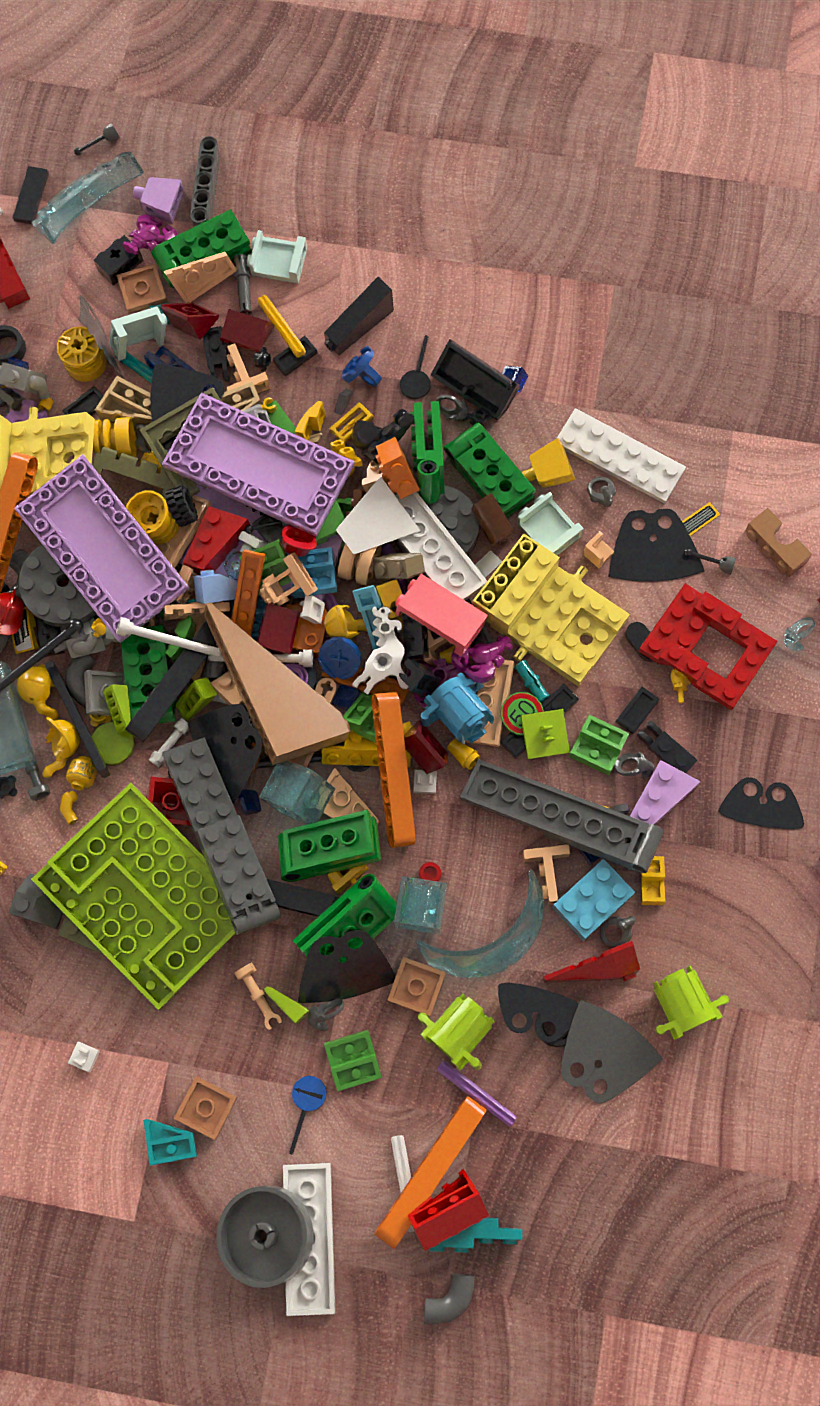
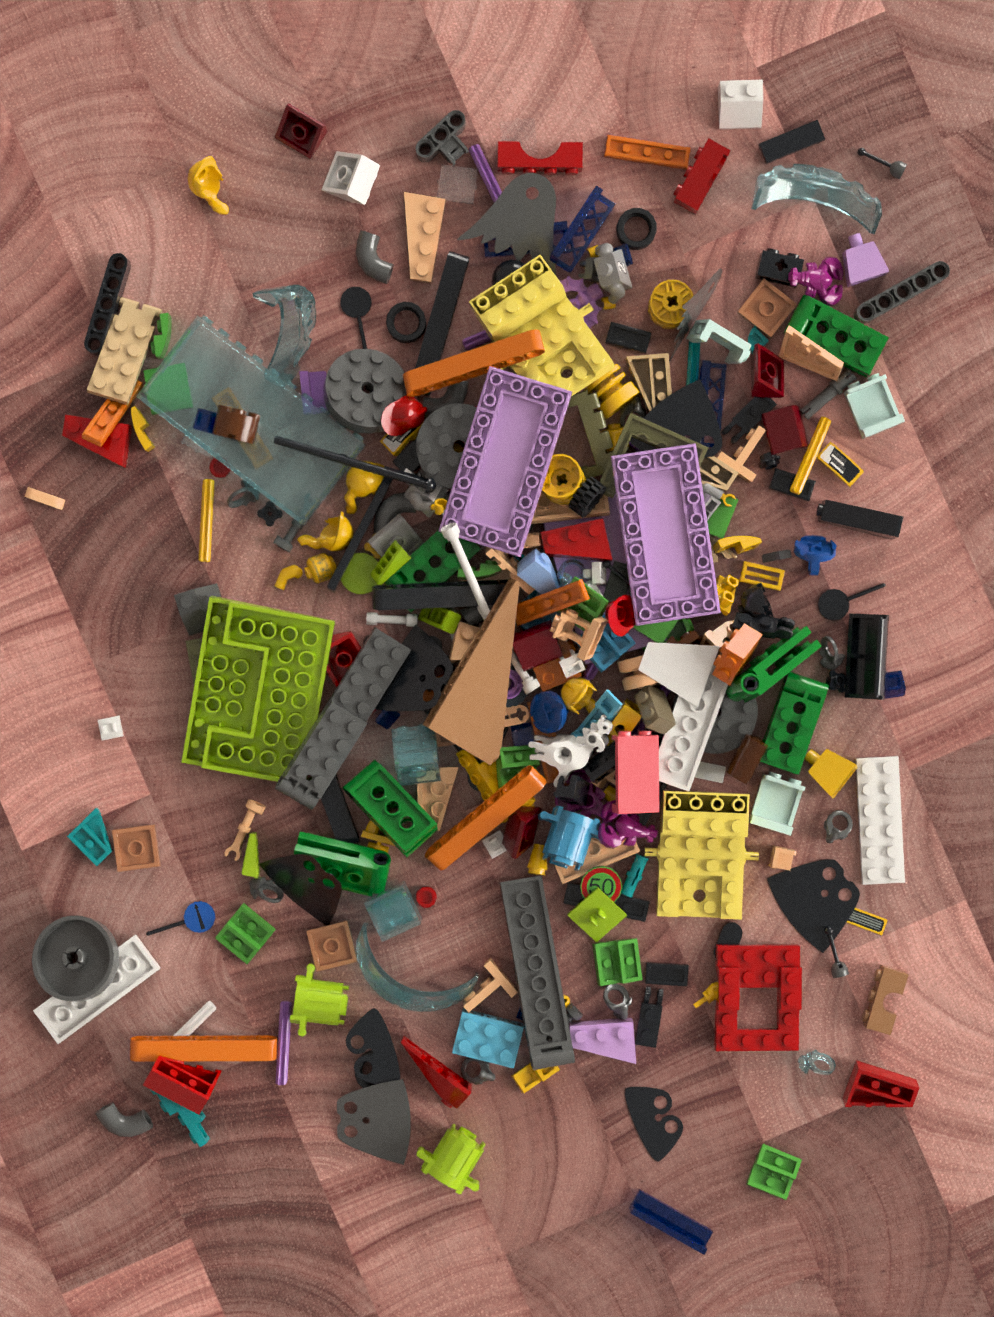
camera: 50 degrees right, 15 degrees up
none -> slope [817,441,864,487]

